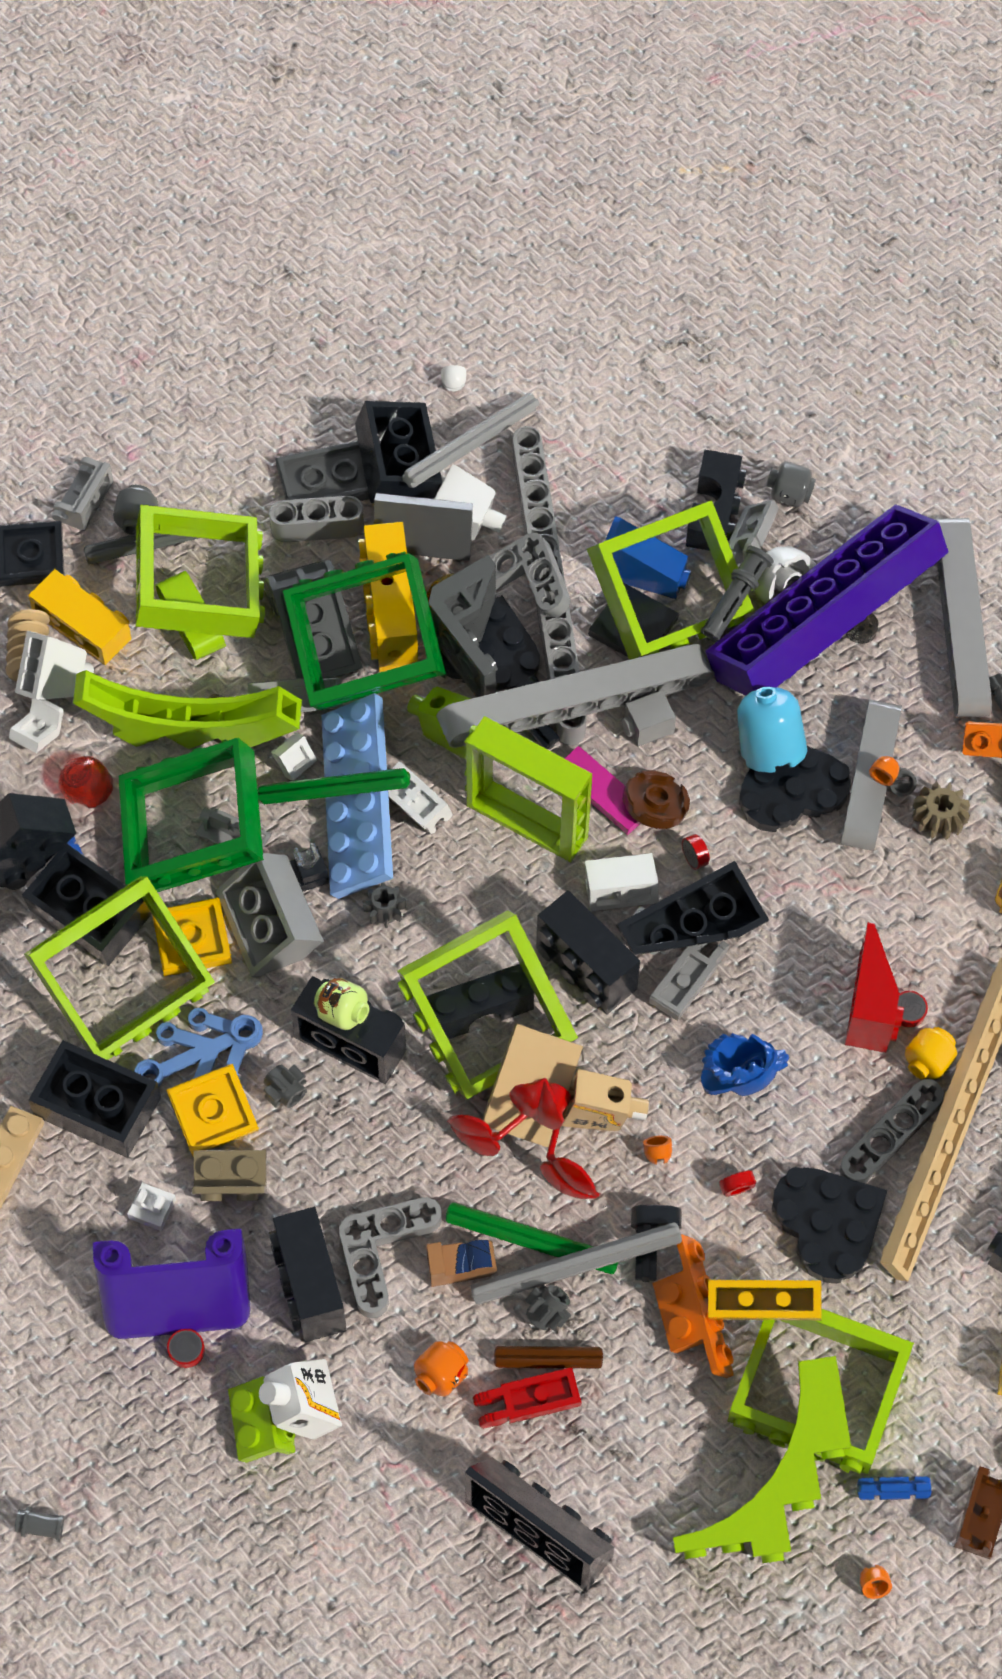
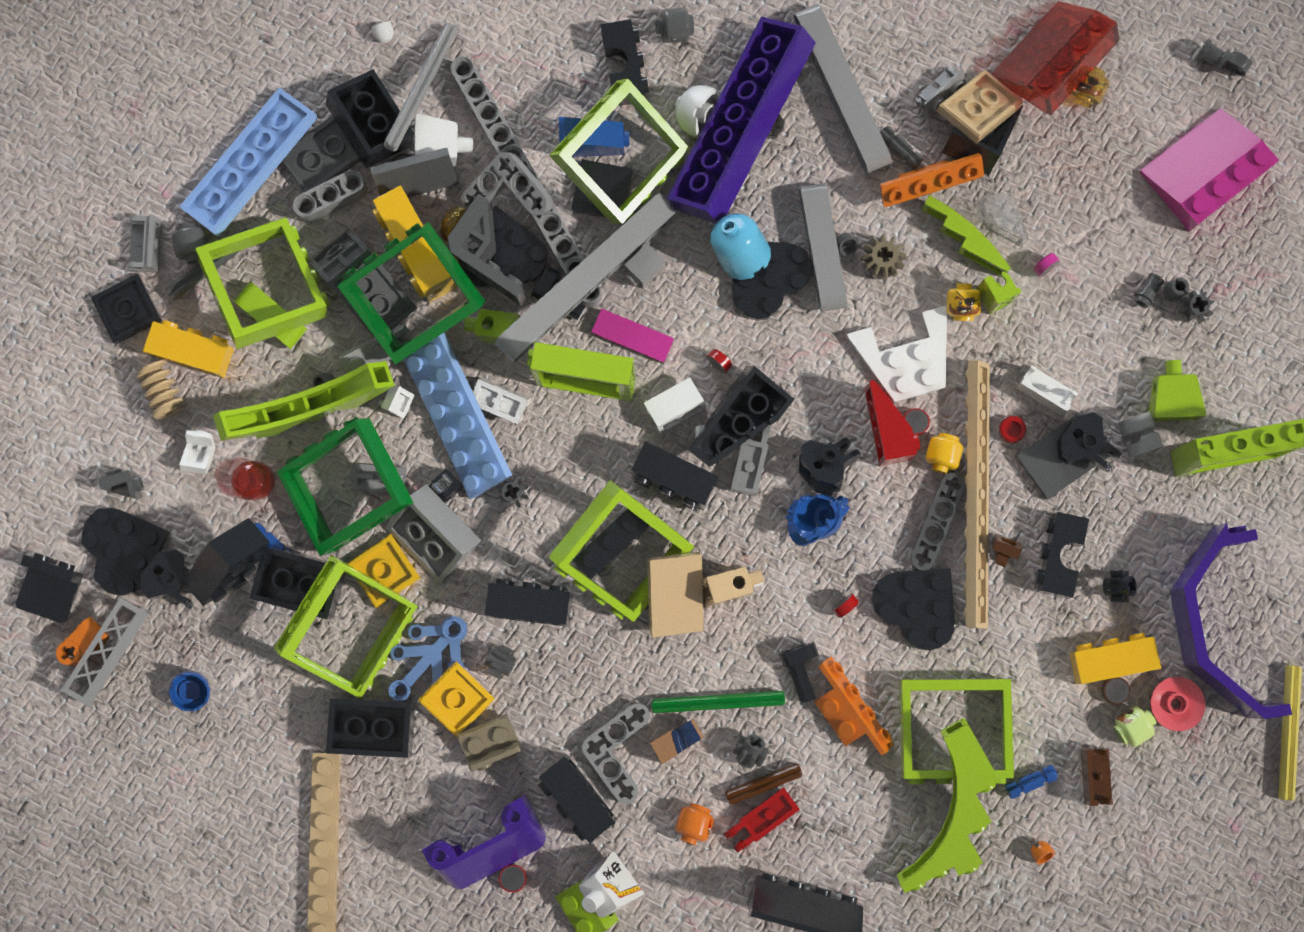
camera: 15 degrees left, 20 degrees up
white torso [15,631,94,700] -> none
white tile [127,1182,176,1231] -> none
green axle [258,768,411,805] -> none
yellowish green head [314,978,369,1030] -> none
red plant [447,1078,601,1199] -> none
light grey axle [471,1222,682,1305] -> none
reddish brown tile [622,770,690,829] -> none
orange hinge [643,1135,673,1165] -> none
dark grey pin [700,546,774,641] -> none
yellow brick [708,1280,822,1321] -> none
light grey hinge [728,499,779,568] -> none
orange hinge [869,756,900,786] -> none
none -> light blue plate [179,88,318,237]
none -> black hinge [799,437,861,496]
none -> white wing [846,305,947,403]
none -> reddish brown tile [992,534,1022,567]

